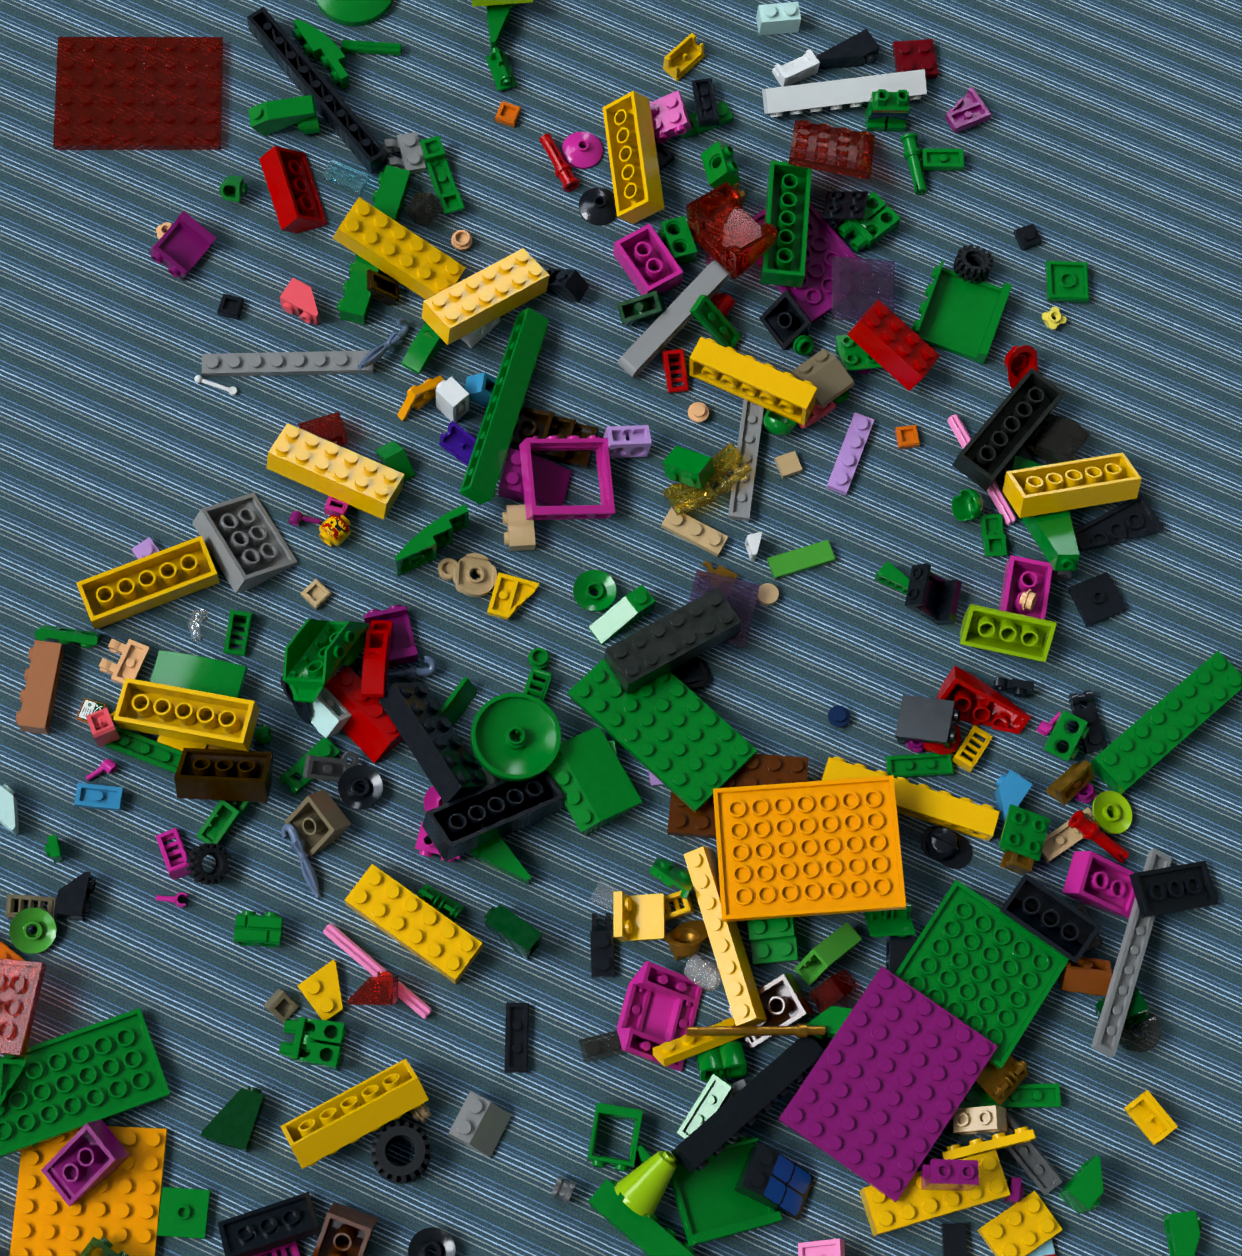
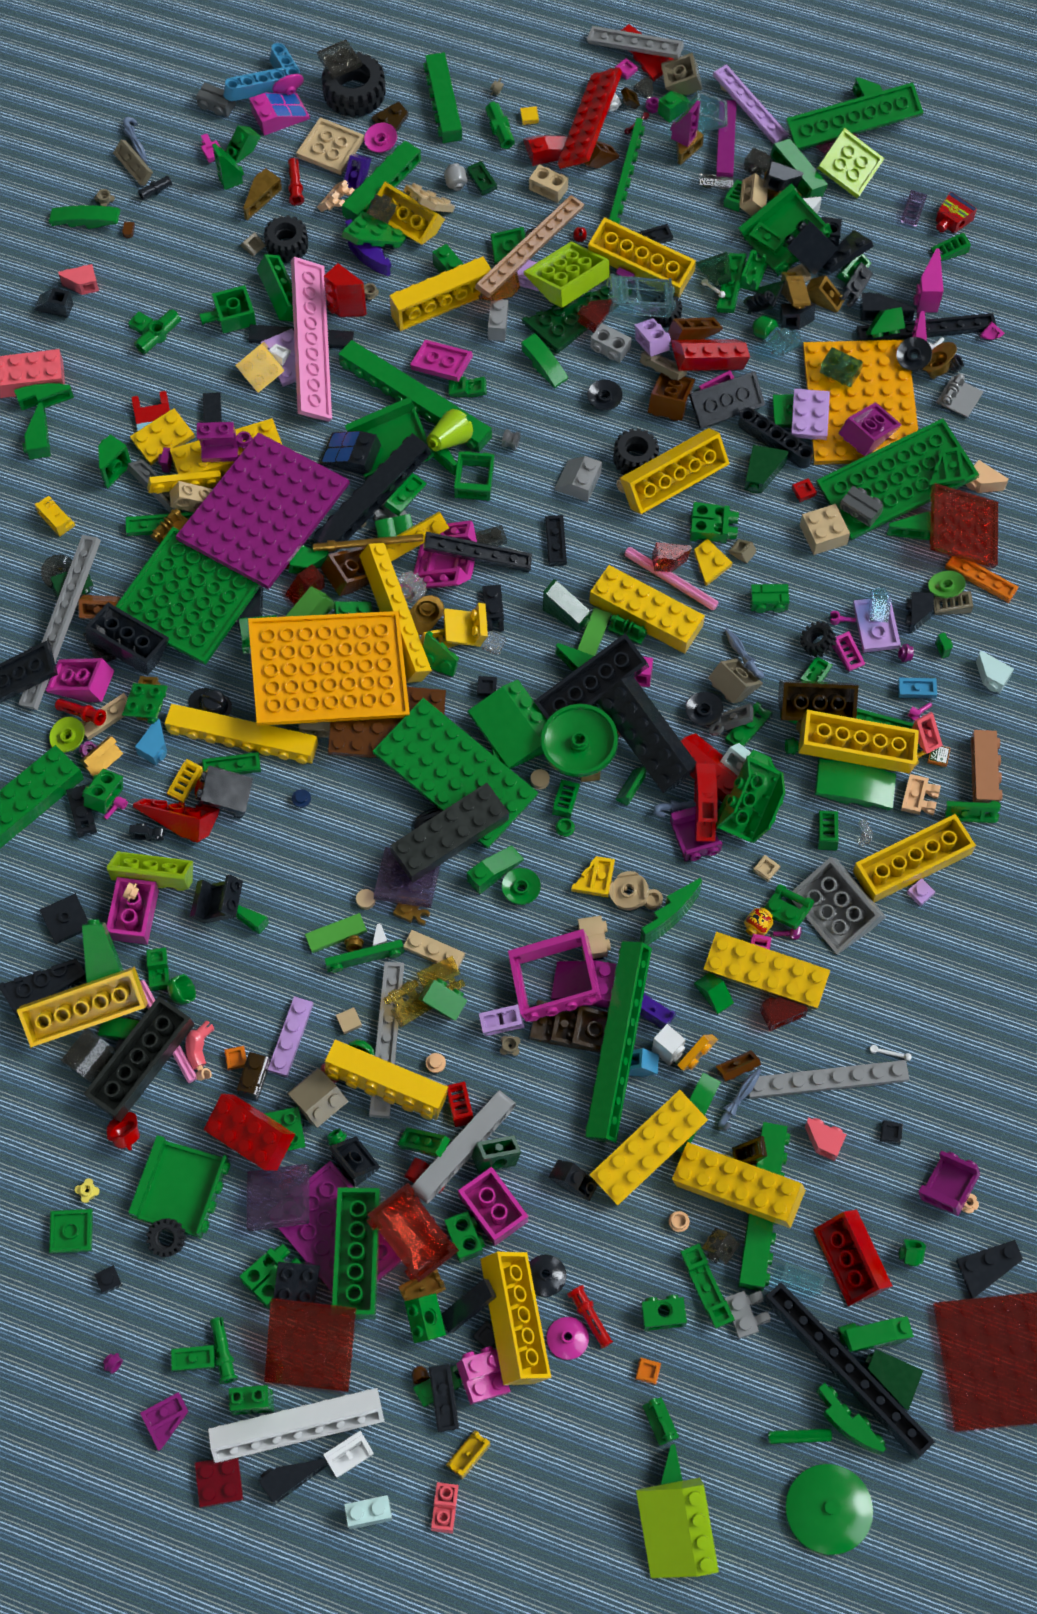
camera: 175 degrees left, 5 degrees down
none -> magenta plate [103,1353,123,1374]
none -> coral arm [186,1021,214,1081]
none -> magenta plate [237,431,253,449]
none -> dark brown brick [237,1052,270,1101]
none -> green plate [324,939,404,973]
none -> pearl gold plate [344,935,364,952]
none -> reddish brown hinge [412,1366,430,1384]
none -> black tile [423,531,532,572]
none -> coral slope [431,1482,459,1534]
none -> black tile [441,1279,496,1333]
none -> black plate [477,676,497,697]
none -> dark tan plate [500,1036,521,1056]
none -> tan tile [531,769,550,789]
none -> bright green tile [577,608,612,656]
none -> green brick [641,1295,687,1331]
none -> reddish brown plate [715,1050,761,1081]
none -> black beam [738,407,813,468]
none -> green plate [764,884,814,930]
none -> lavender plate [791,389,830,440]
none -> red plate [792,478,817,502]
none -> tan brick [800,504,850,555]
none -> dark grey brick [840,486,883,527]
none -> lavender plate [853,597,901,653]
none -> dark green slope [864,1349,924,1412]
none -> clear light blue slope [868,587,891,622]
none -> green slope [887,511,945,542]
none -> magenta plate [898,644,914,662]
none -> black wing [956,1240,1023,1300]

